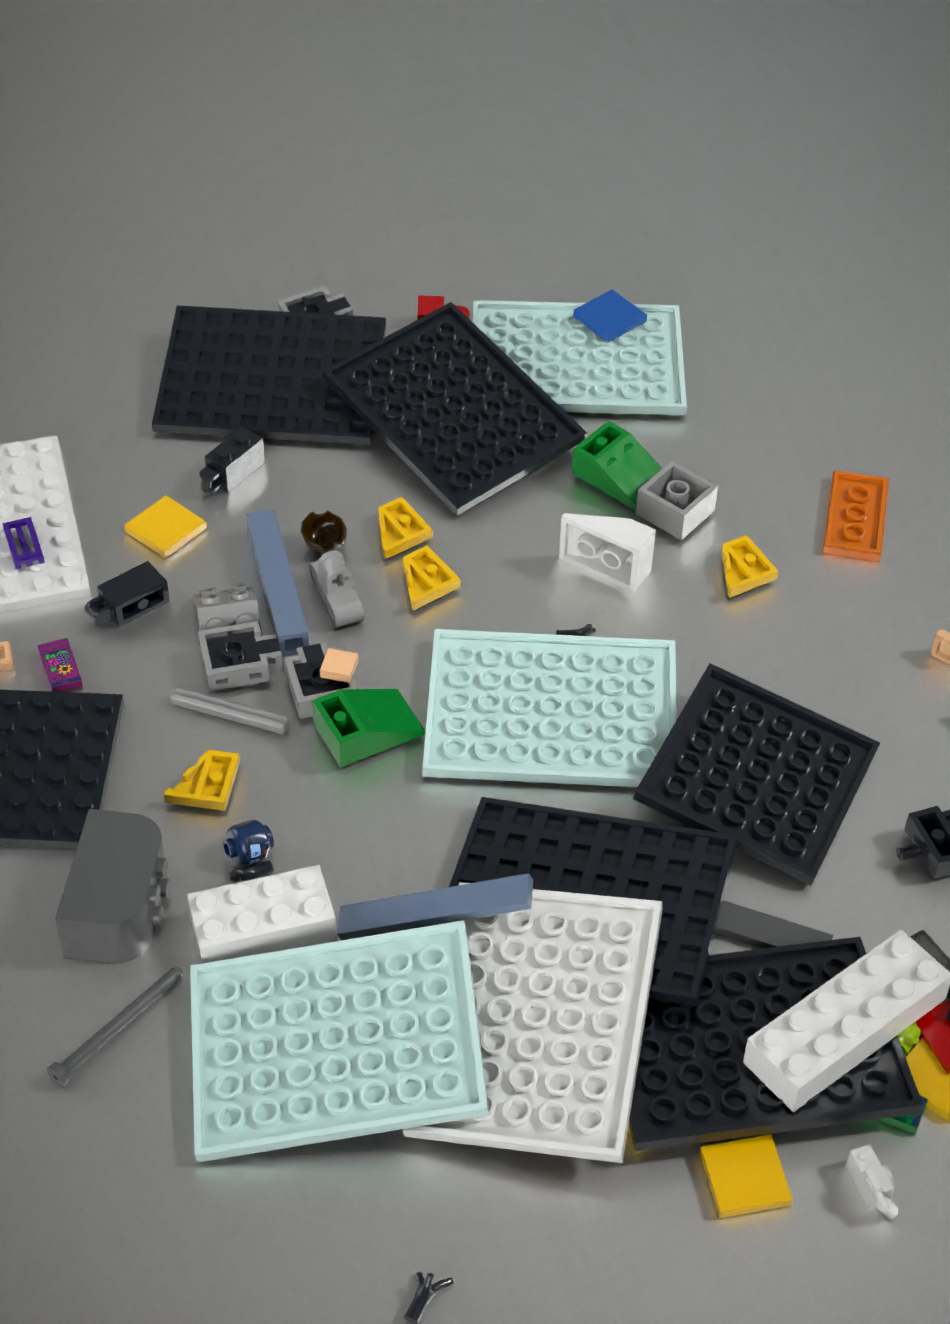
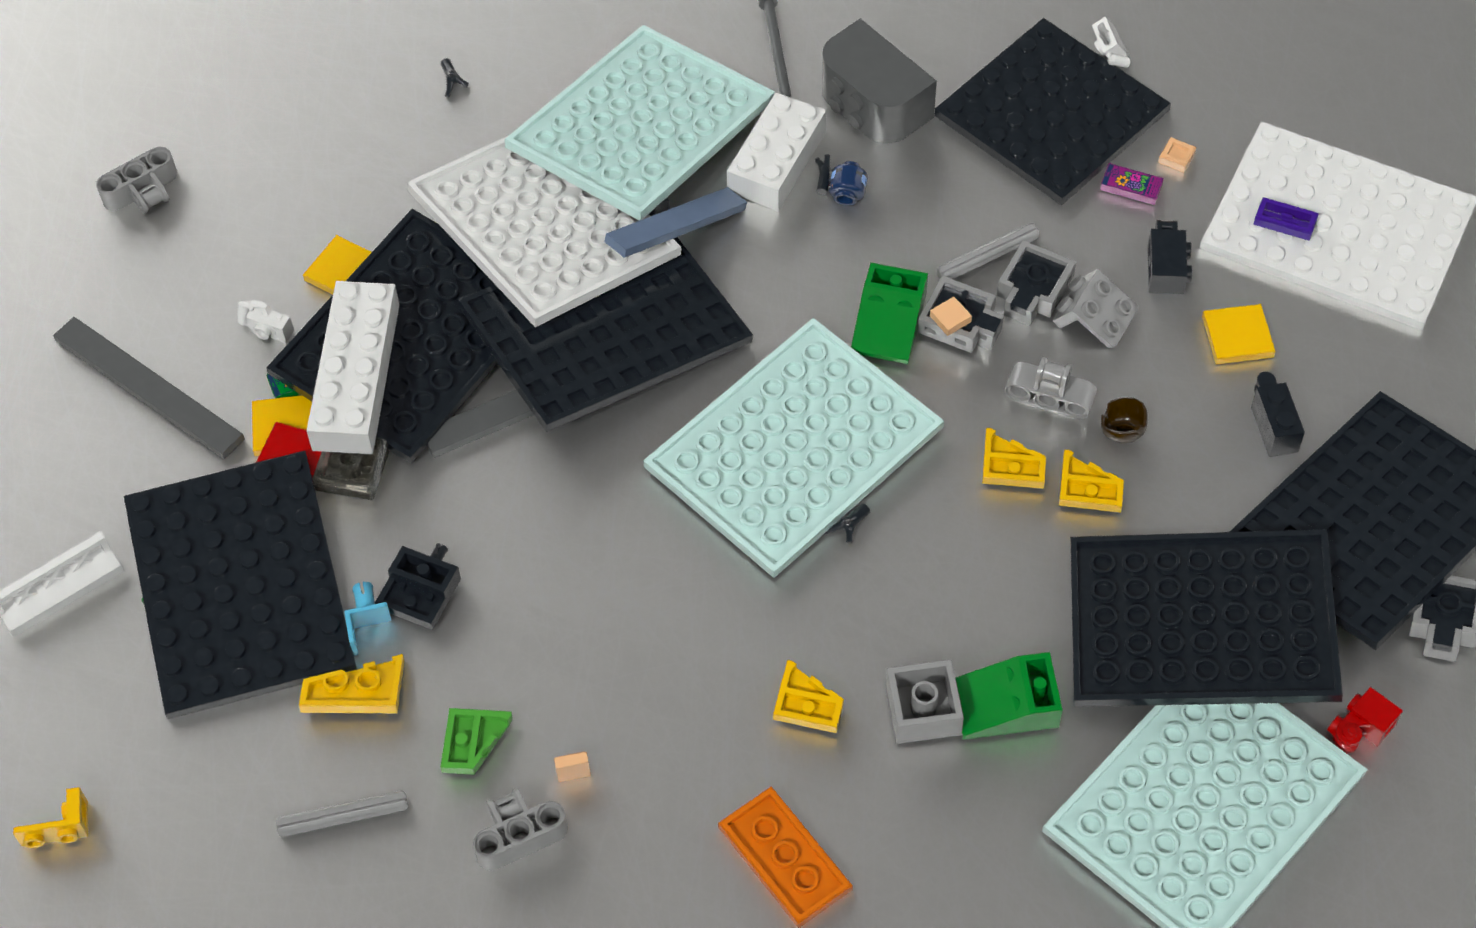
camera: 135 degrees right, 10 degrees up
yellow wing [164,749,240,811] -> none
sand blue brick [246,509,309,657] -> none
white slope [559,513,656,592] -> none
blue tile [573,290,647,342] -> none
black plate [633,663,880,886] -> none

